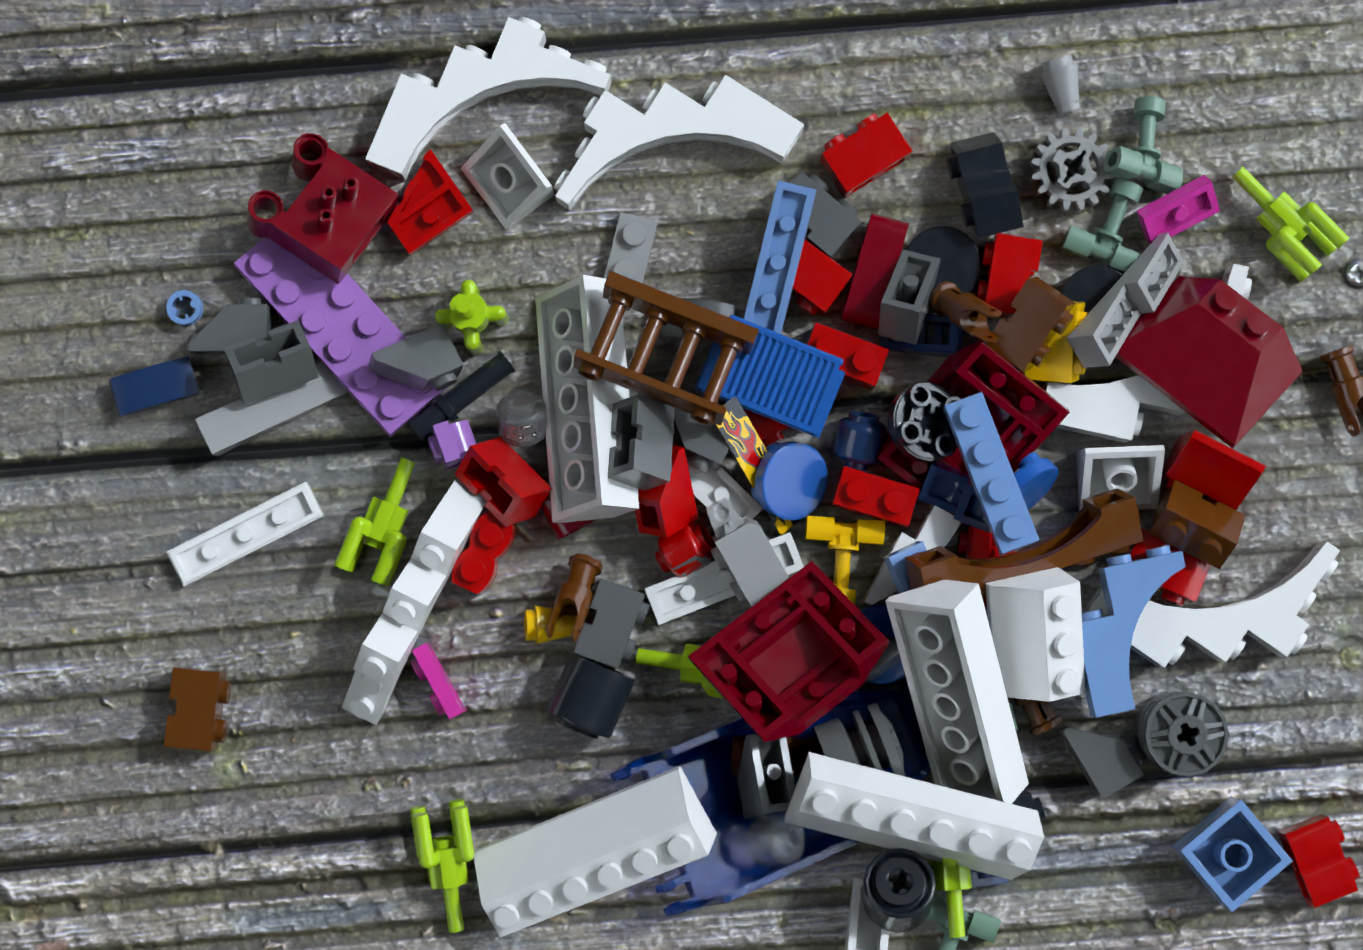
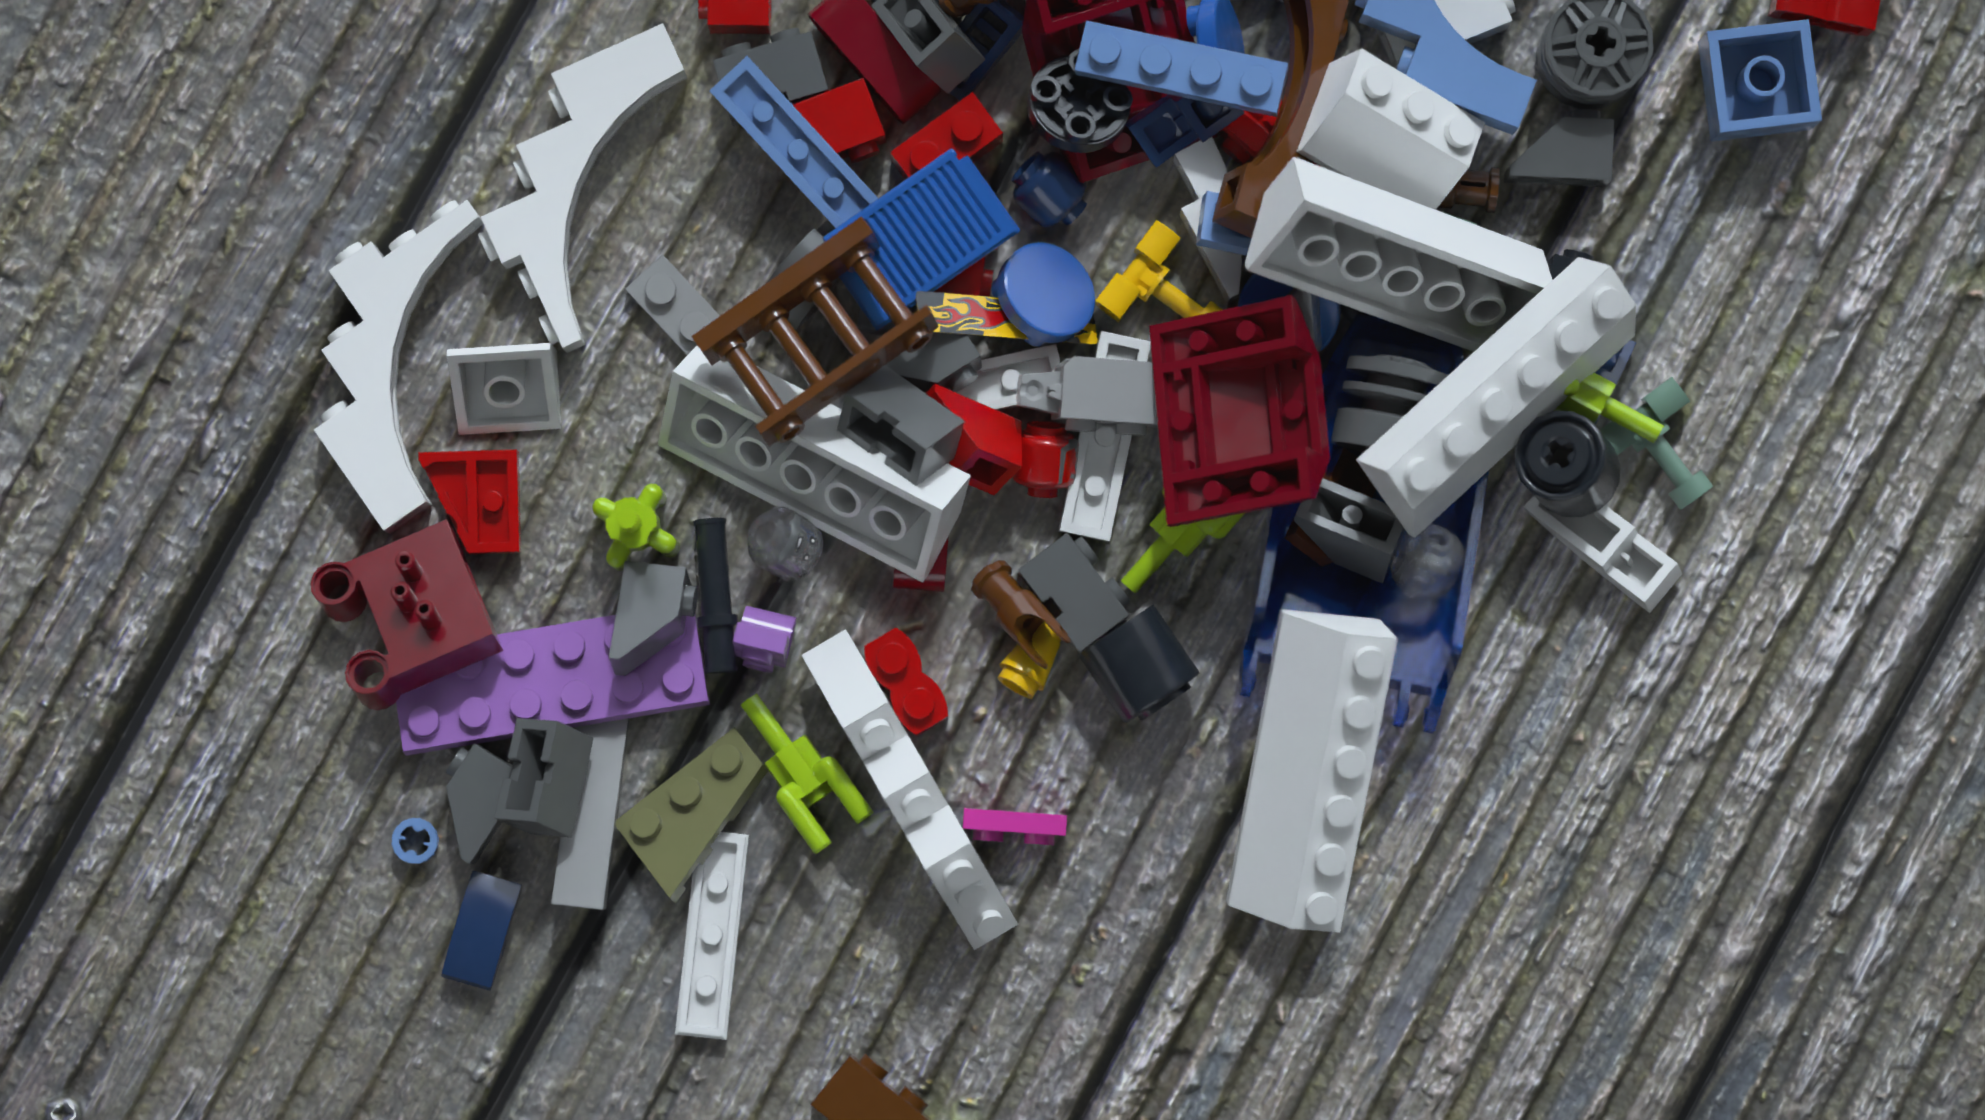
camera: 60 degrees left, 0 degrees up
lime plant [410,799,474,933] -> none
red brick [454,437,552,527] -> none
red brick [830,466,920,528] -> none
none -> olive wing [616,727,768,904]

